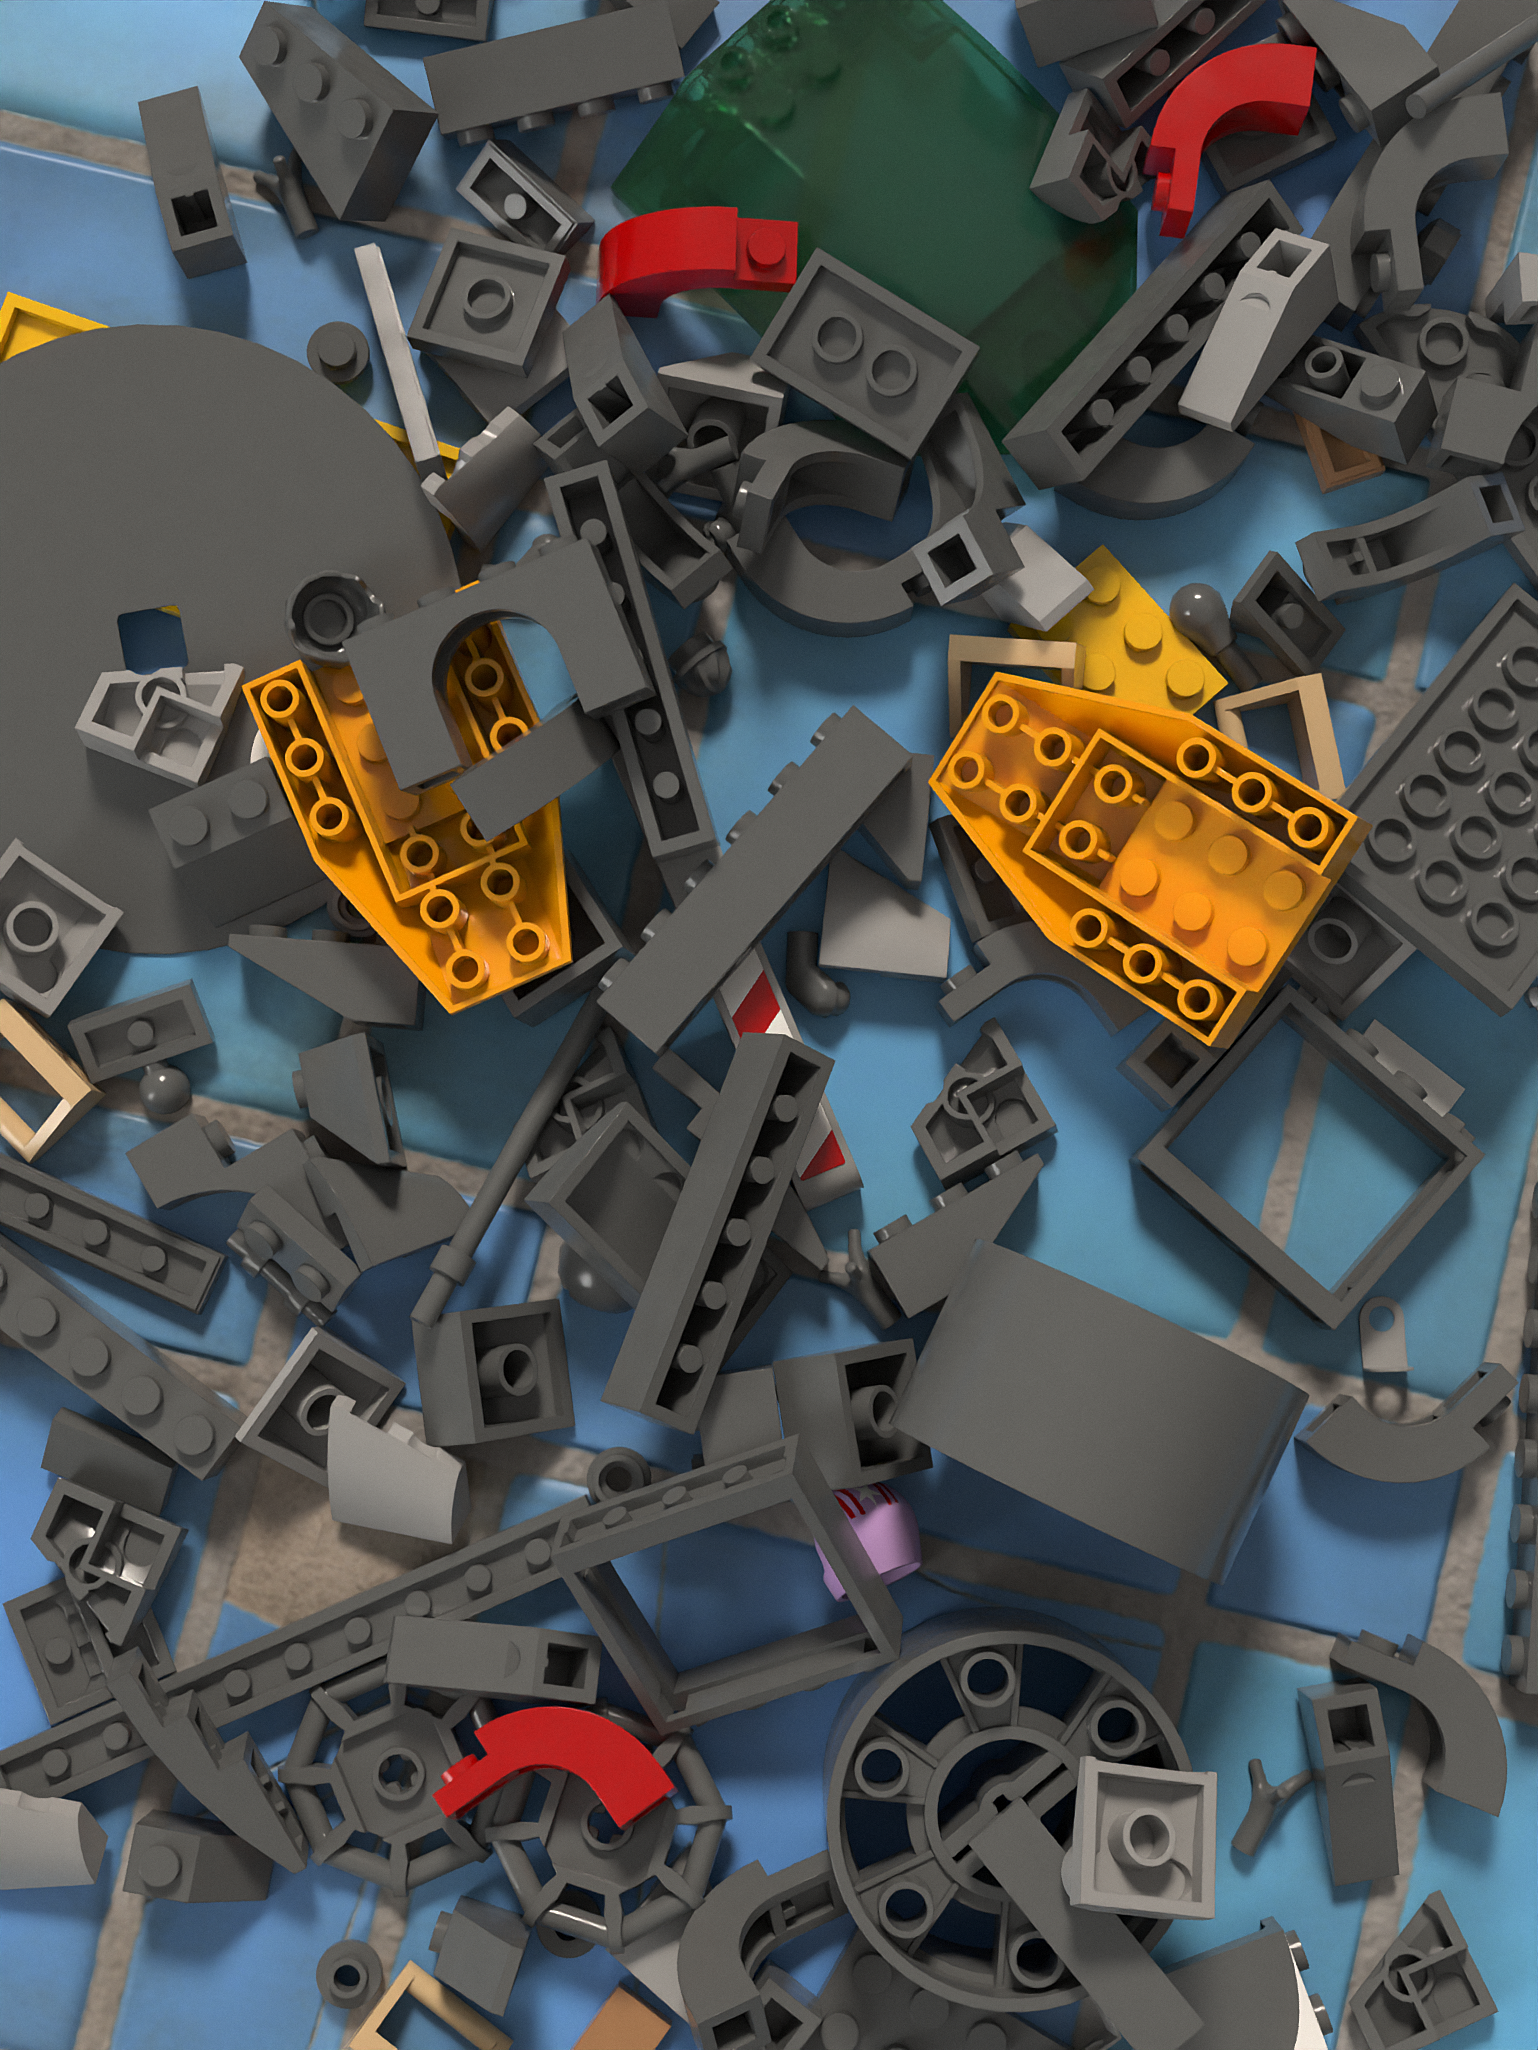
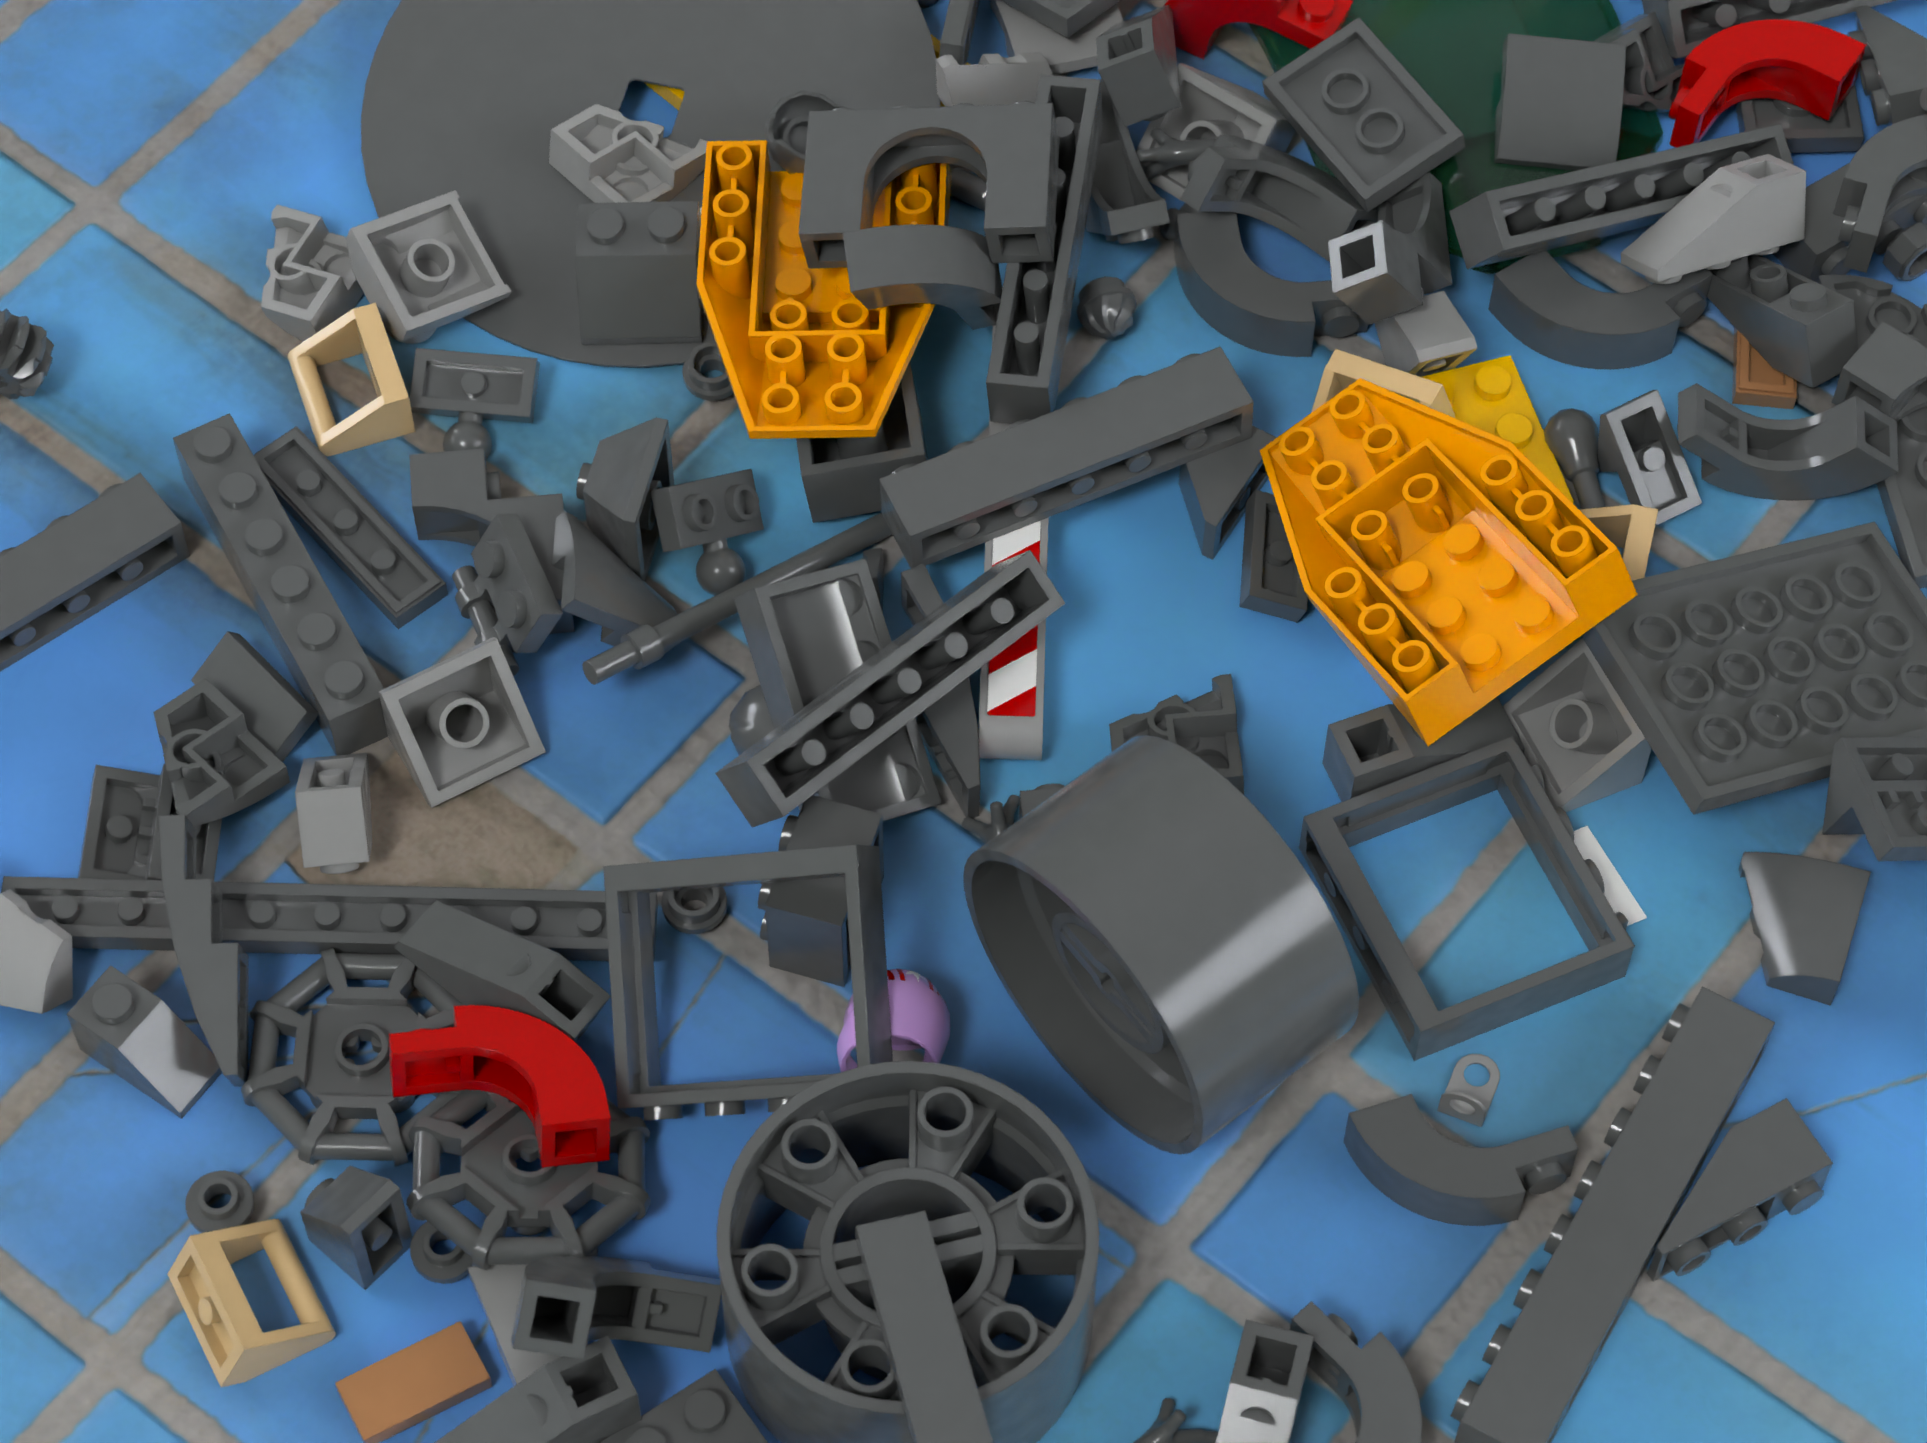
camera: 25 degrees right, 25 degrees down
dark grey slope [228,925,427,1031] -> none
light grey slope [327,1395,472,1544] -> none
dark grey slope [411,1298,575,1447] -> none
dark grey brick [773,1338,933,1490] -> none
dark grey arm [785,931,850,1018] -> none
light grey slope [818,850,951,983] -> none
dark grey arch [935,921,1151,1037] -> none
light grey slope [1061,1756,1217,1921] -> none
none -> light grey slope [295,753,373,874]
none -> dark grey plate [650,469,764,596]
none -> dark grey slope [1494,33,1626,171]

